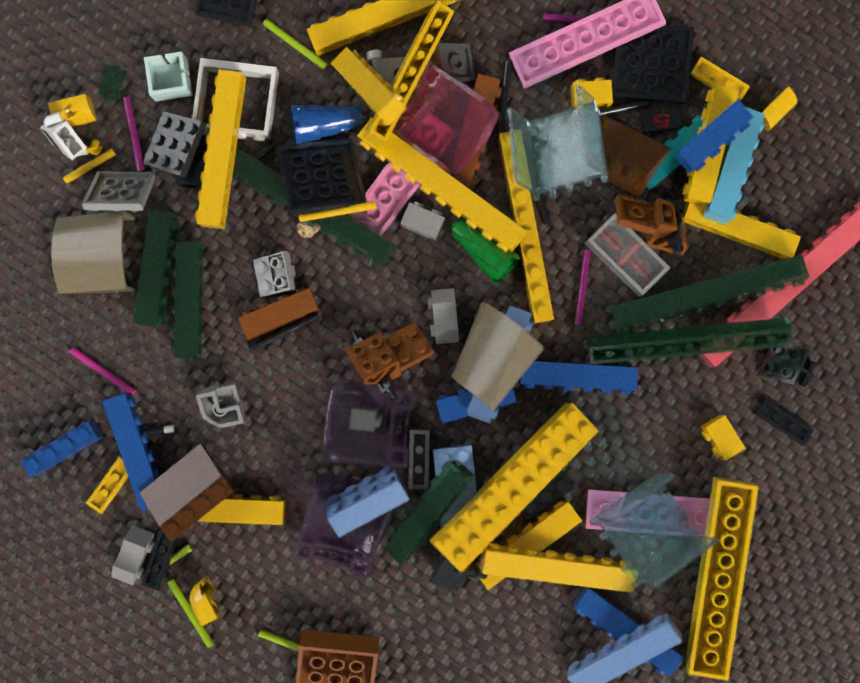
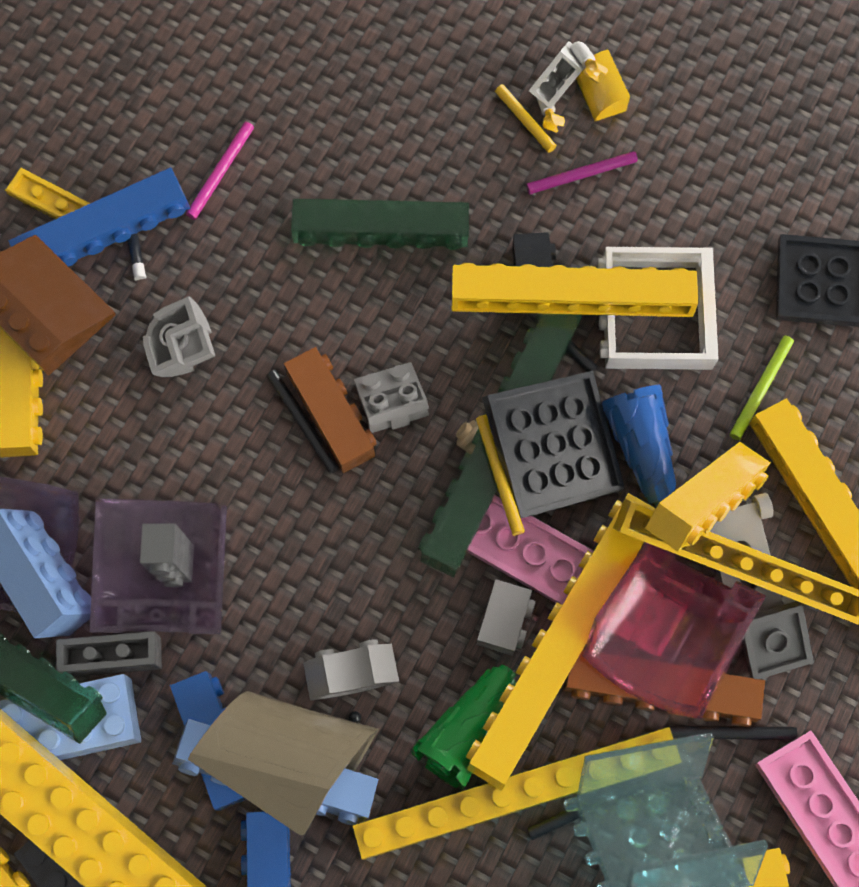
camera: 80 degrees right, 15 degrees down
blue brick [21,420,105,477] -> none
dark tan windscreen [51,211,136,294] -> none
light grey plate [82,171,155,211] -> none
clear green beam [99,65,125,102] -> none
plate [143,112,207,178] -> none
light aqua piece [144,52,193,101] -> none
clear green brick [171,242,203,358] -> none
dark orange piece [346,322,434,401] -> none

